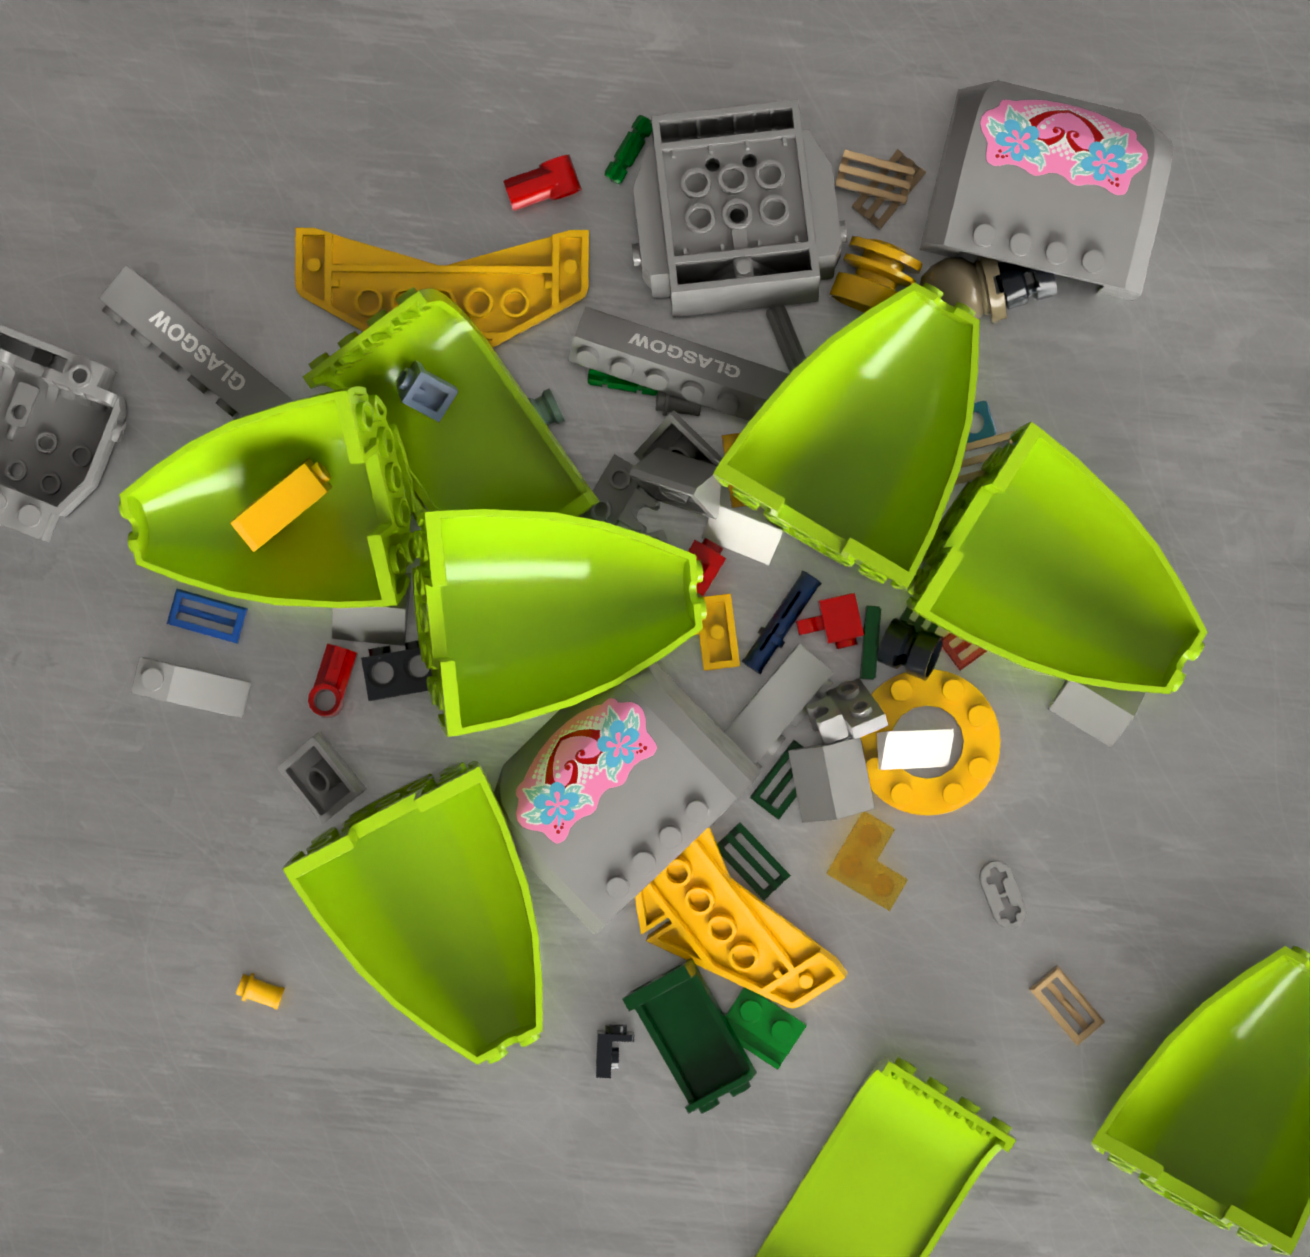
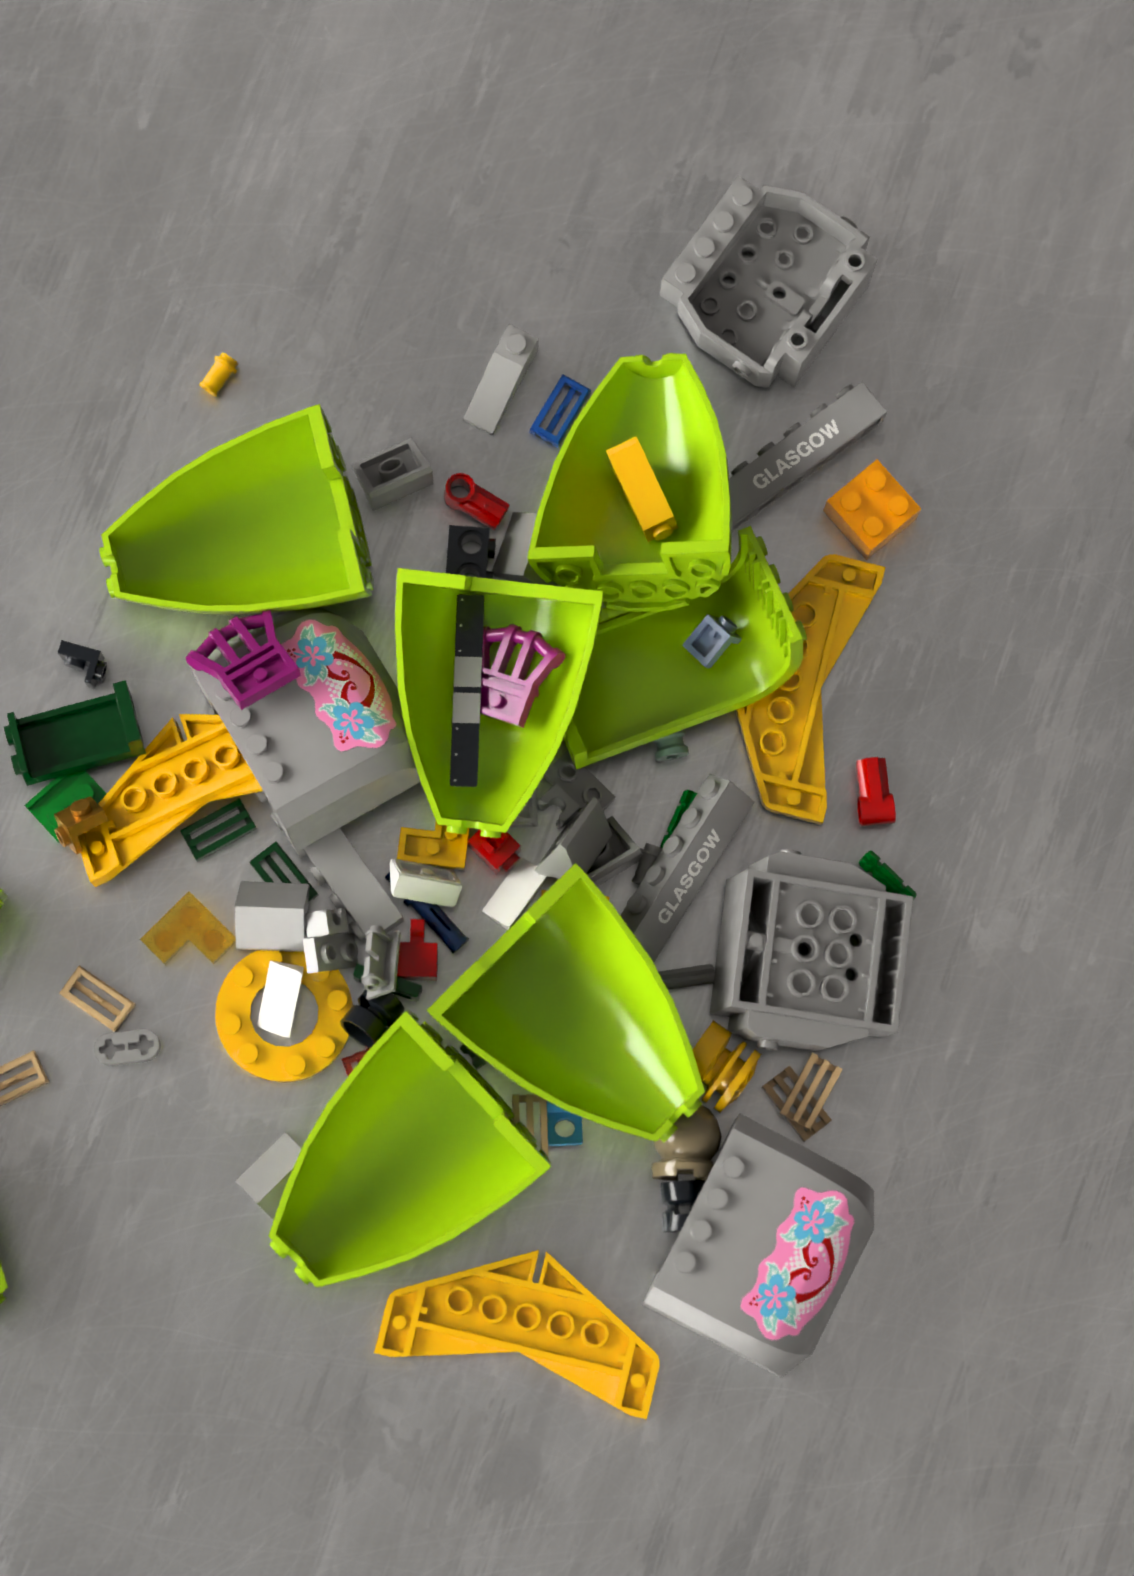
camera: 100 degrees right, 10 degrees down
none -> pearl gold bracket [54,796,108,855]
none -> tan tile [59,965,136,1032]
none -> magenta plate [185,610,301,710]
none -> light grey hinge [361,925,401,1000]
none -> yellow wing [374,1250,660,1419]
none -> white slope [389,858,462,907]
none -> black sticker [450,594,484,787]
none -> magenta plate [480,624,565,728]
none -> light orange brick [823,459,921,560]

